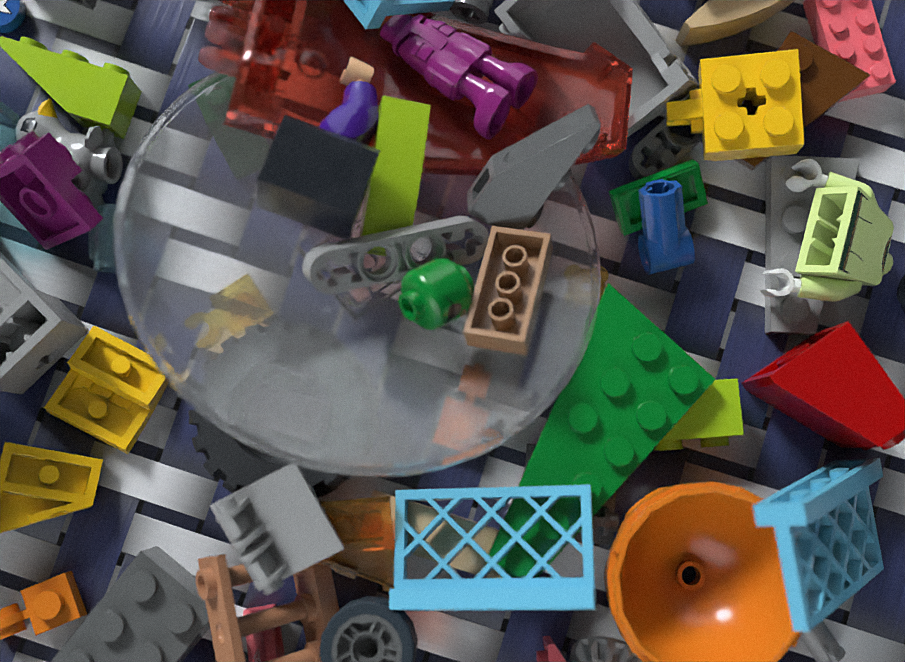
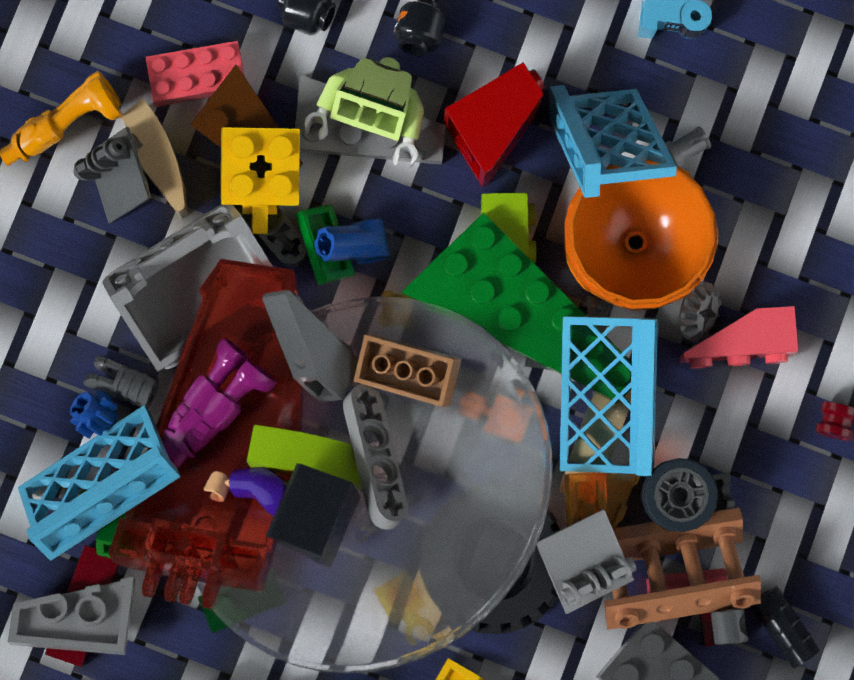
camera: 90 degrees left, 0 degrees up
green head [398,258,474,331] -> none

